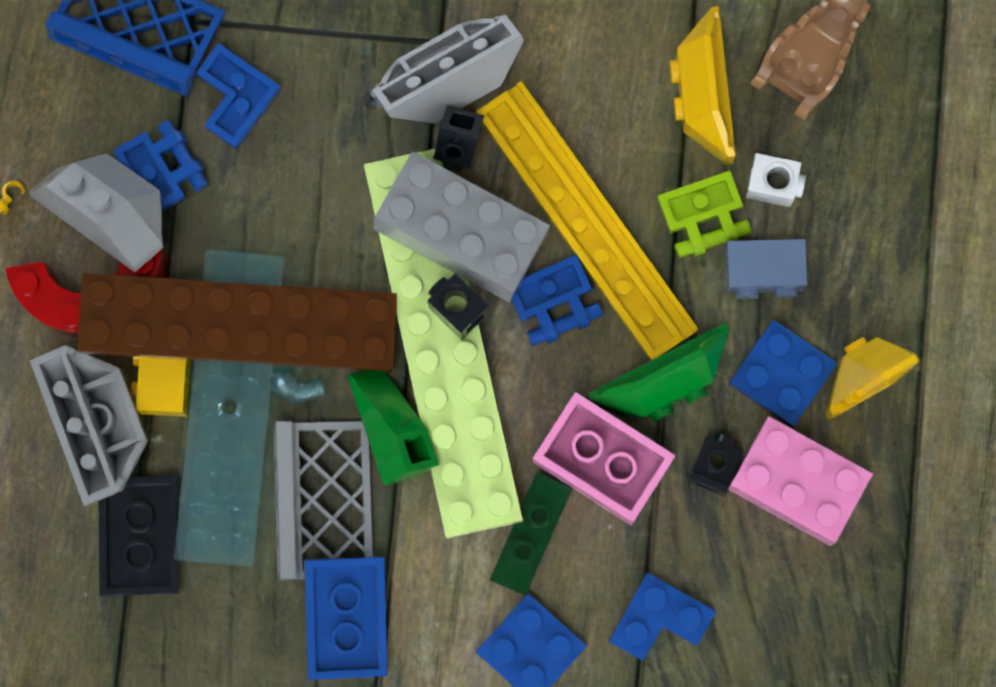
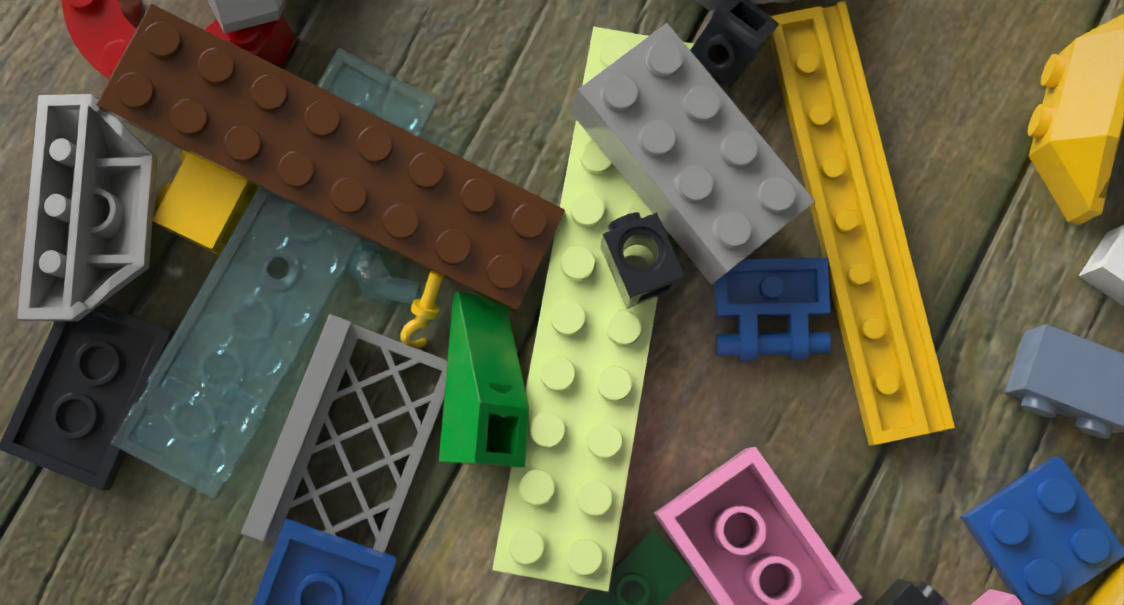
camera: 20 degrees right, 0 degrees up
green wedge [586,322,730,423] -> none
lime plate [657,171,752,258] -> none
none -> yellow hand [400,270,444,349]

